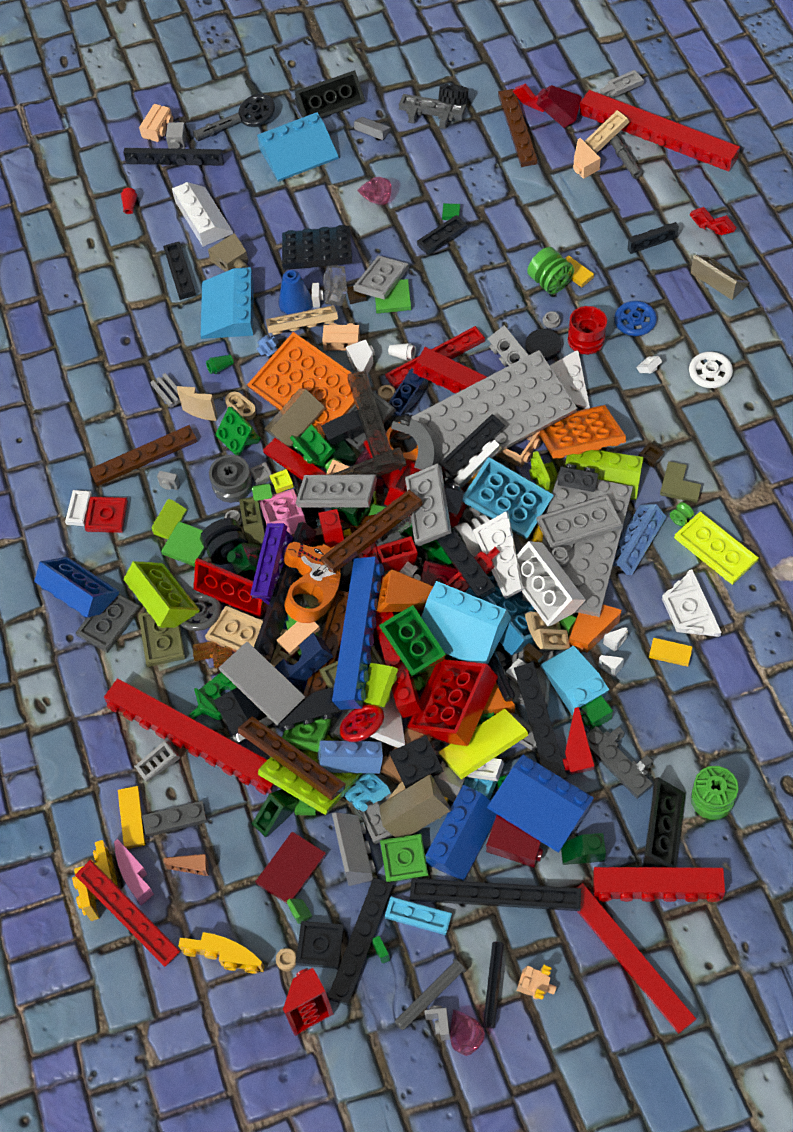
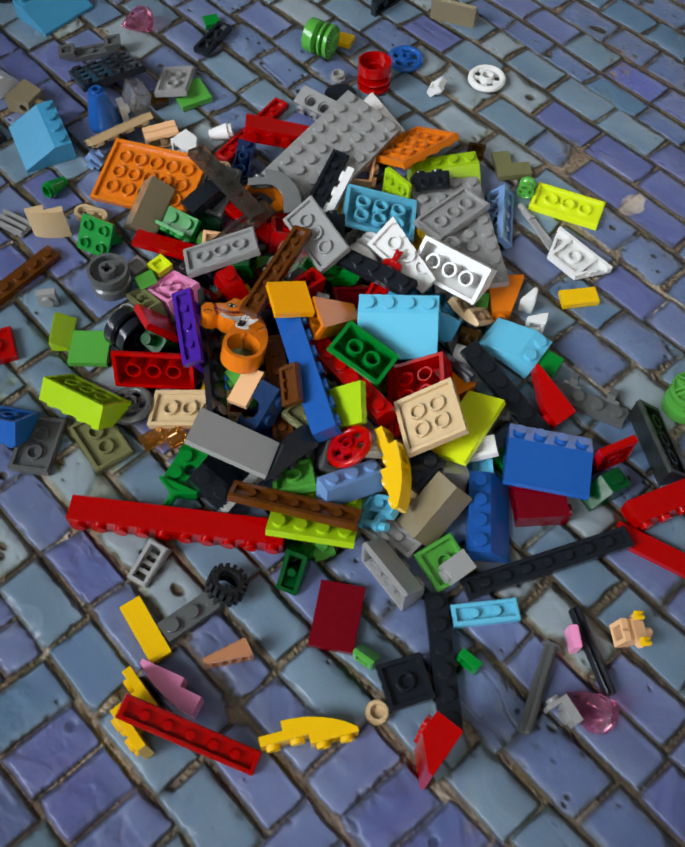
camera: 30 degrees left, 0 degrees up
none -> dark grey slope [58,33,121,62]
none -> red tile [134,303,179,343]
none -> black tyre [205,563,249,607]
none -> light orange tile [266,281,315,318]
none -> reddish brown plate [279,361,304,408]
none -> yellow slope [375,426,412,514]
none -> tan plate [393,377,469,458]
none -> light grey brick [438,549,477,586]
none -> light grey piece [517,203,553,251]
none -> bright pink tile [564,624,583,654]
none -> red tile [591,434,638,475]

